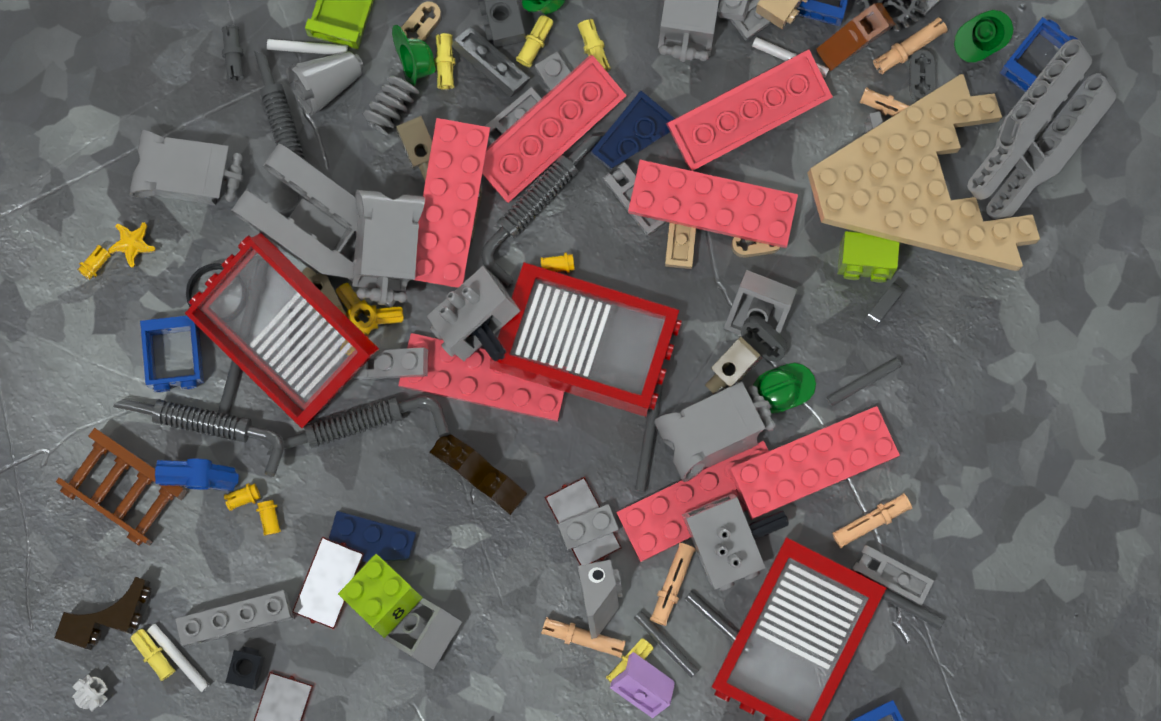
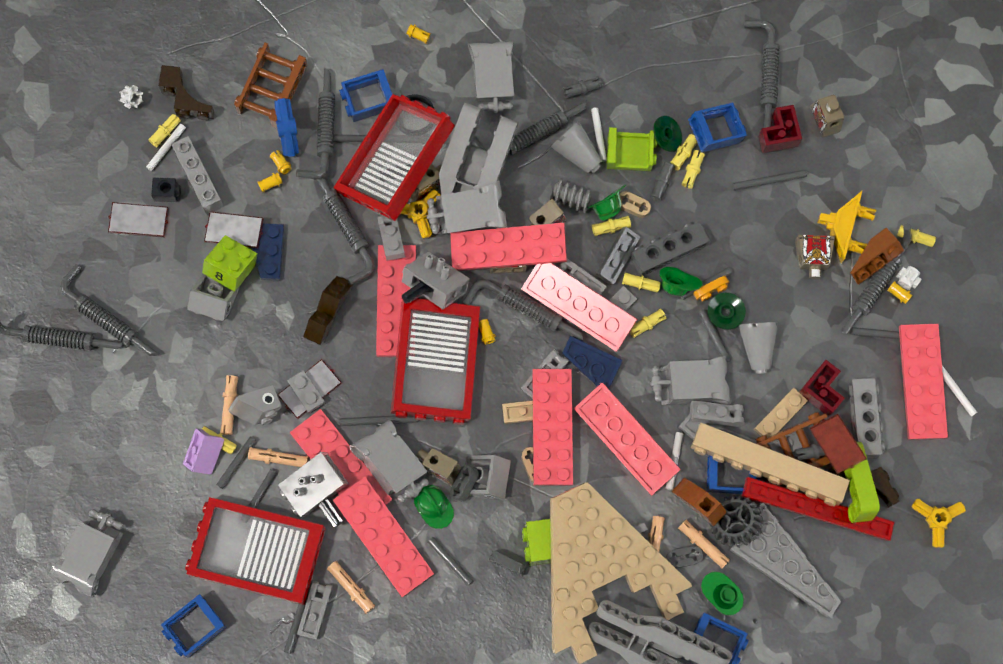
camera: 70 degrees right, 5 degrees down
yellow animal [108,222,156,268] -> none

